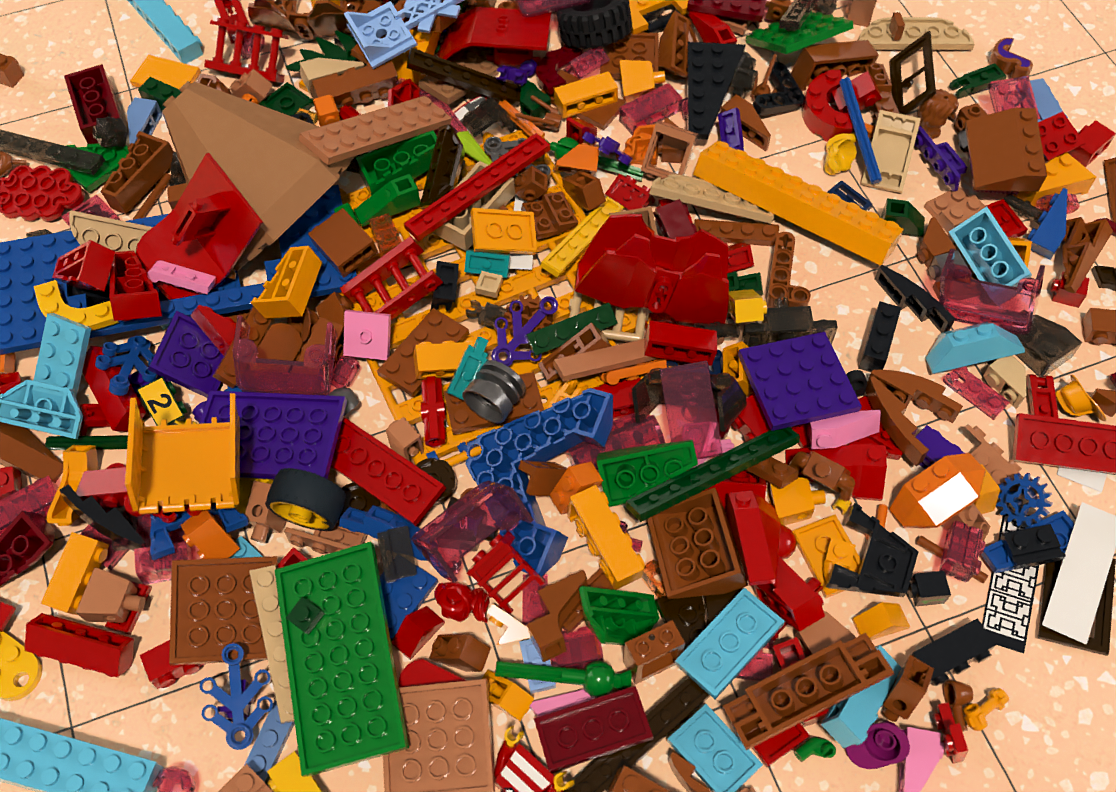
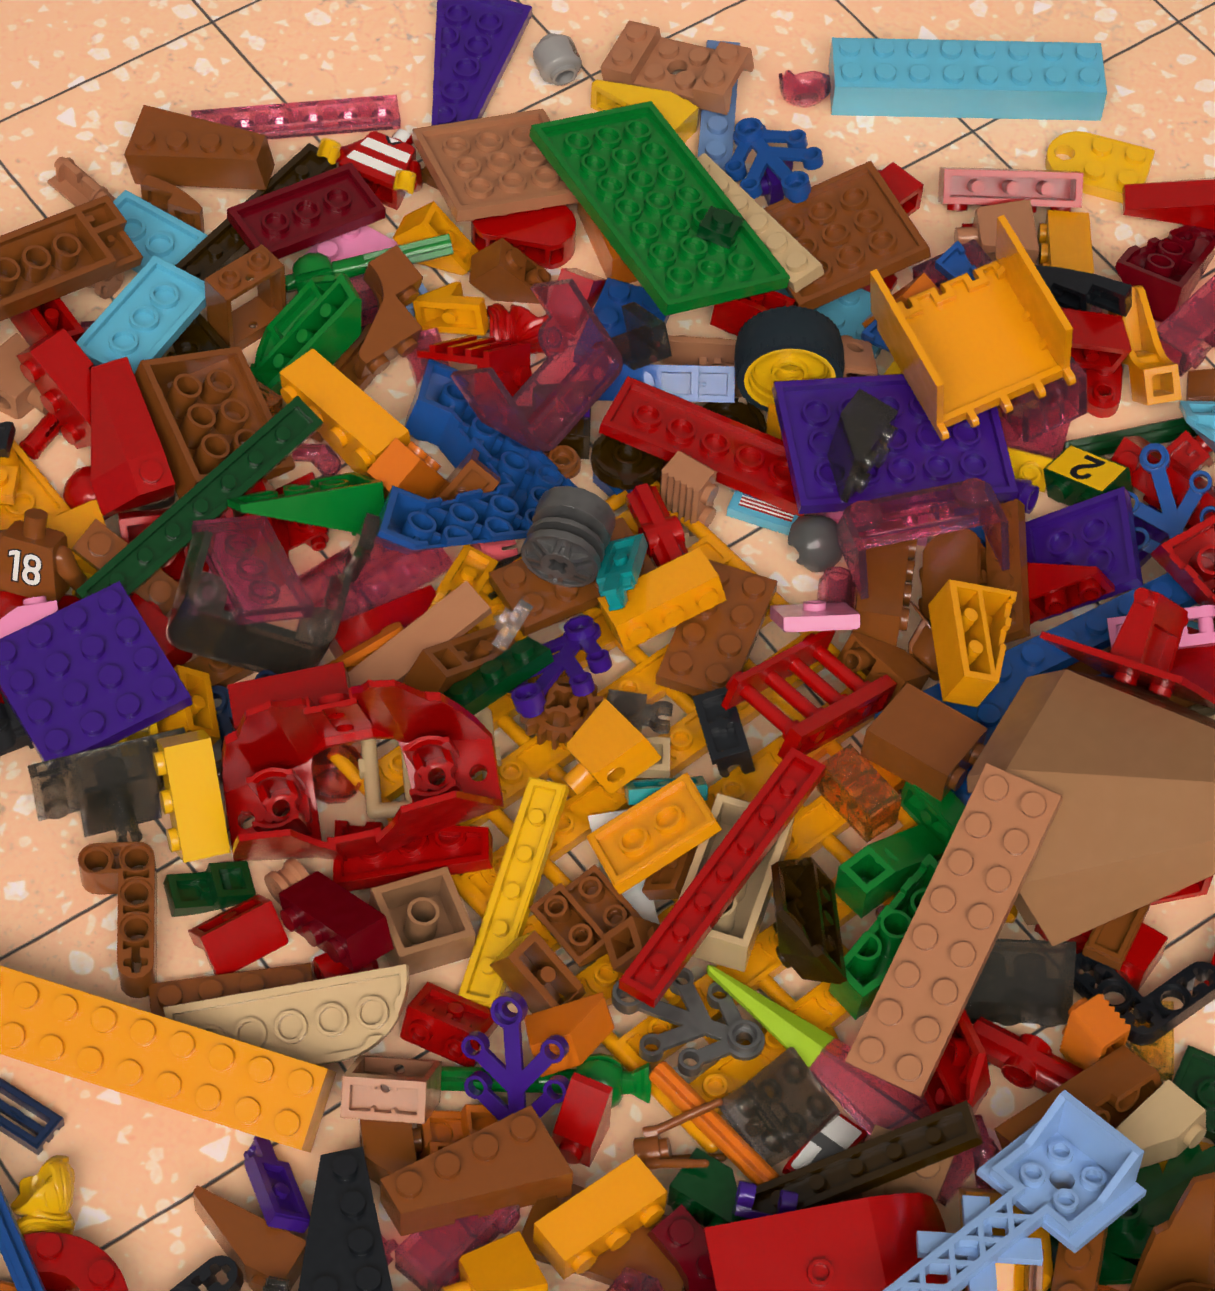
camera: 160 degrees right, 5 degrees down
none -> clear smoke tile [341,513,381,582]
none -> dark orange wedge [380,1105,573,1236]
none -> clear plate [492,599,533,652]
none -> light orange torso [562,698,662,795]
none -> clear smoke slope [827,388,898,503]

